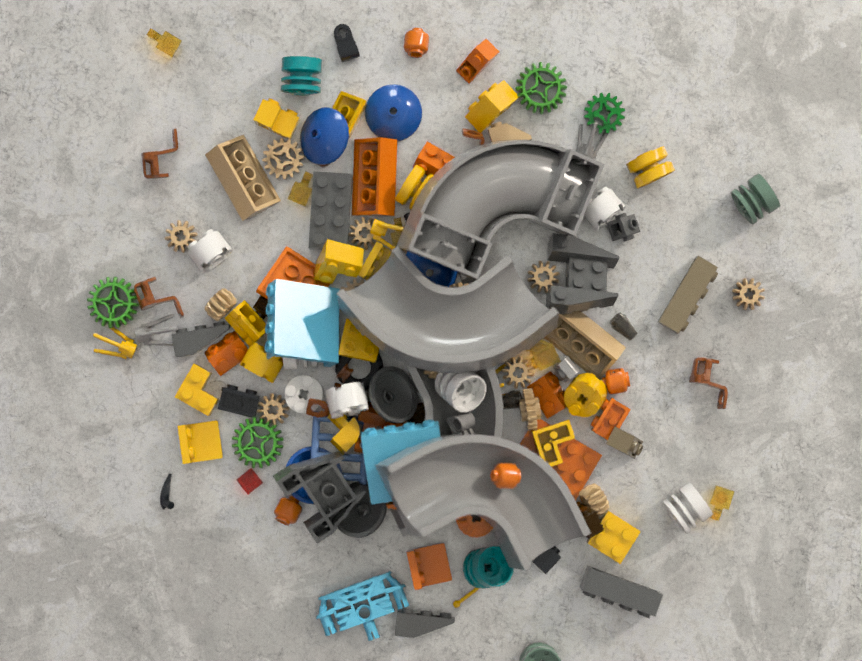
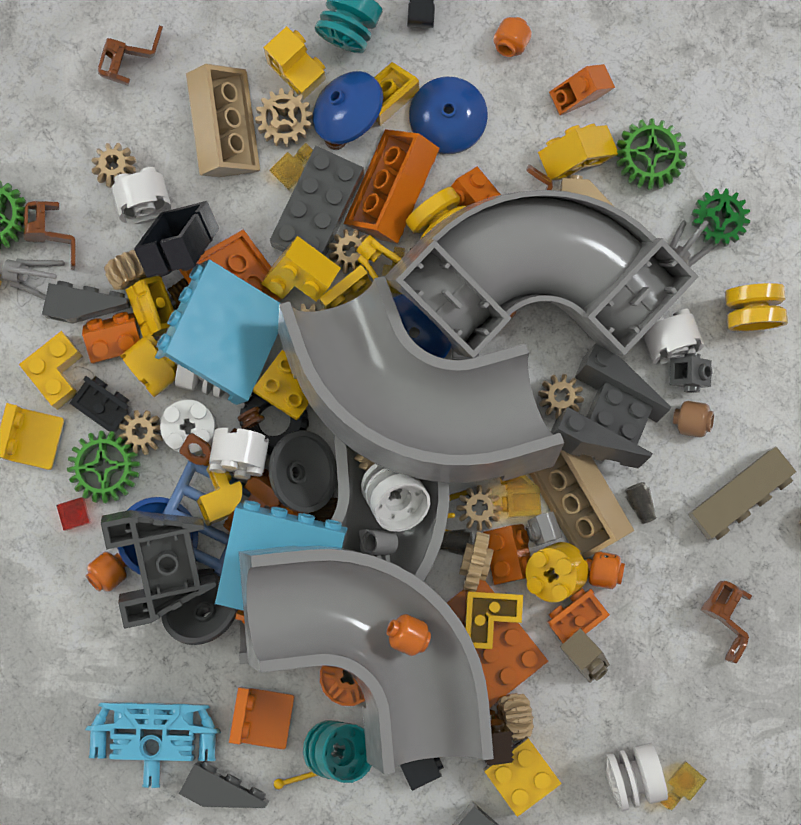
camera: 25 degrees right, 5 degrees down
none -> black piece [134,201,219,277]
none -> medium nougat head [673,401,714,438]

